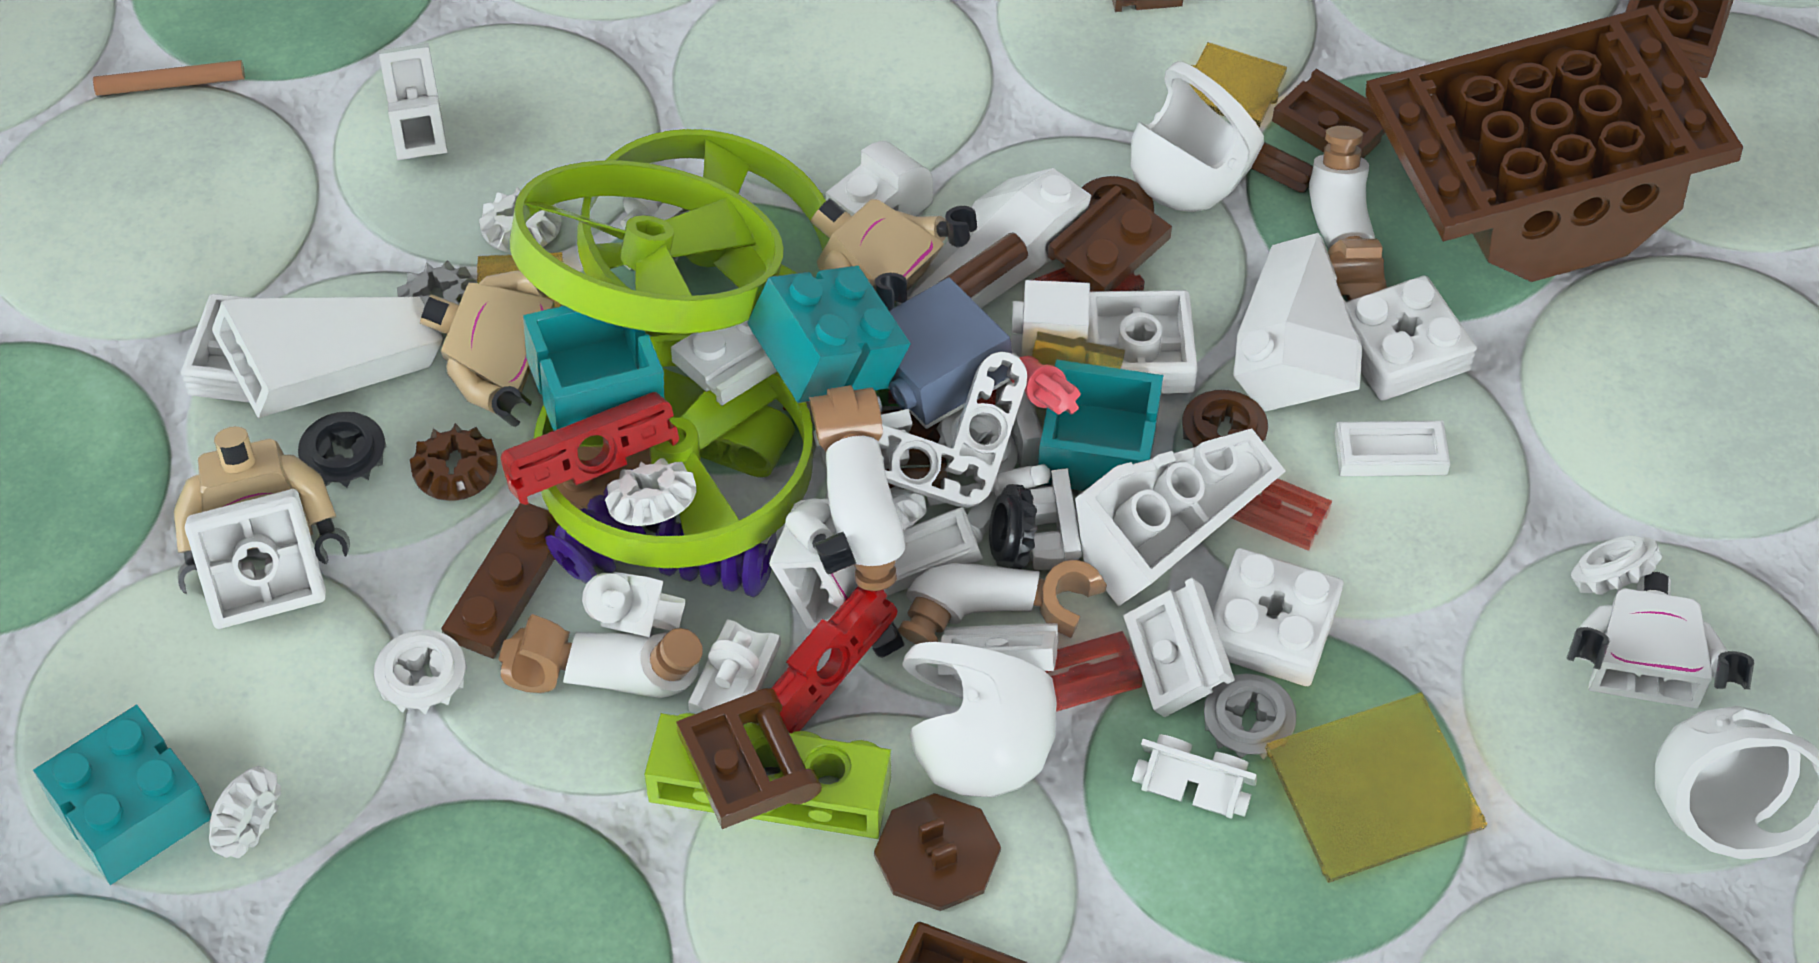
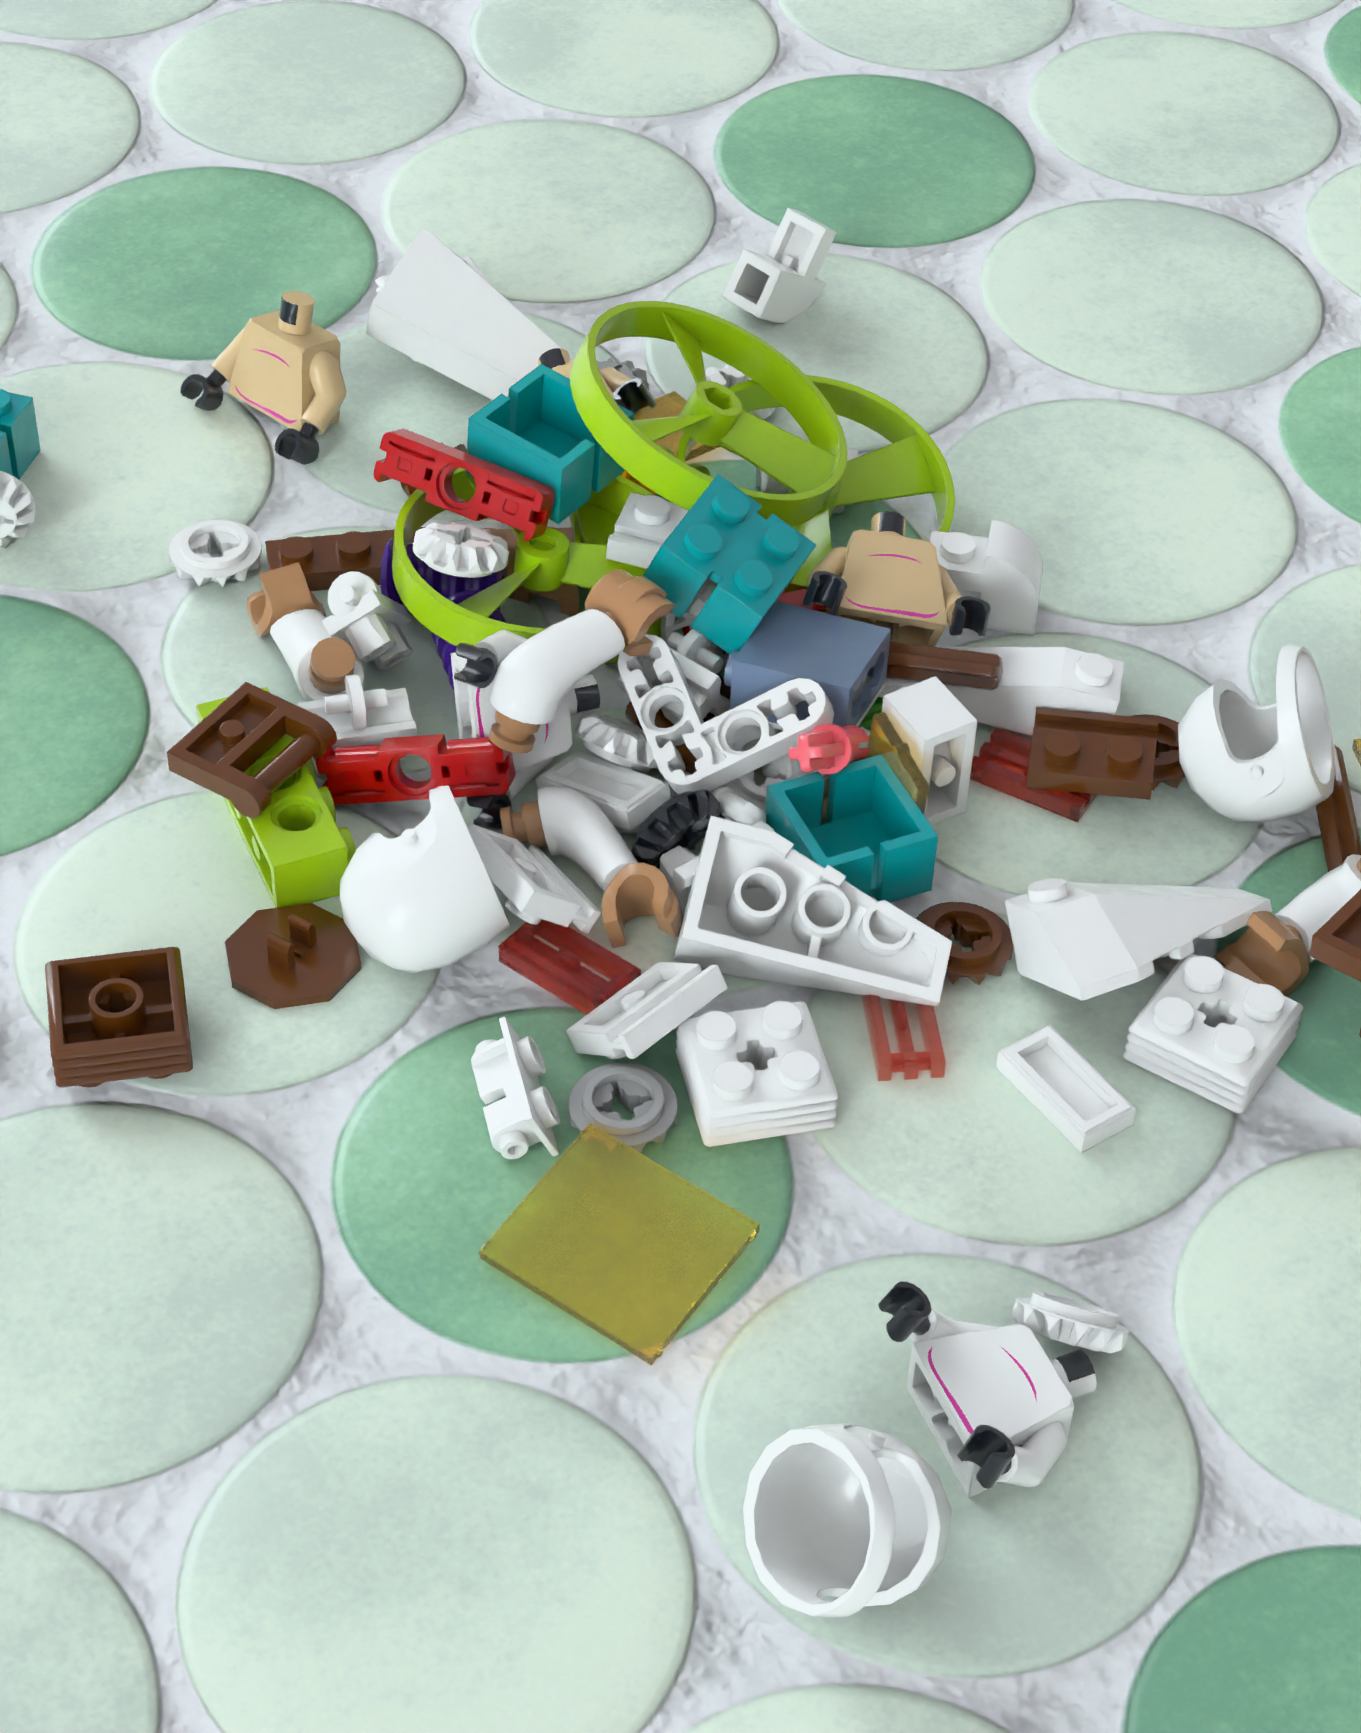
camera: 55 degrees right, 10 degrees down
nougat bar [93,60,245,96] -> none
white brick [185,489,326,629] -> none
black gear [298,412,387,488] -> none
white brick [1086,290,1197,394] -> none

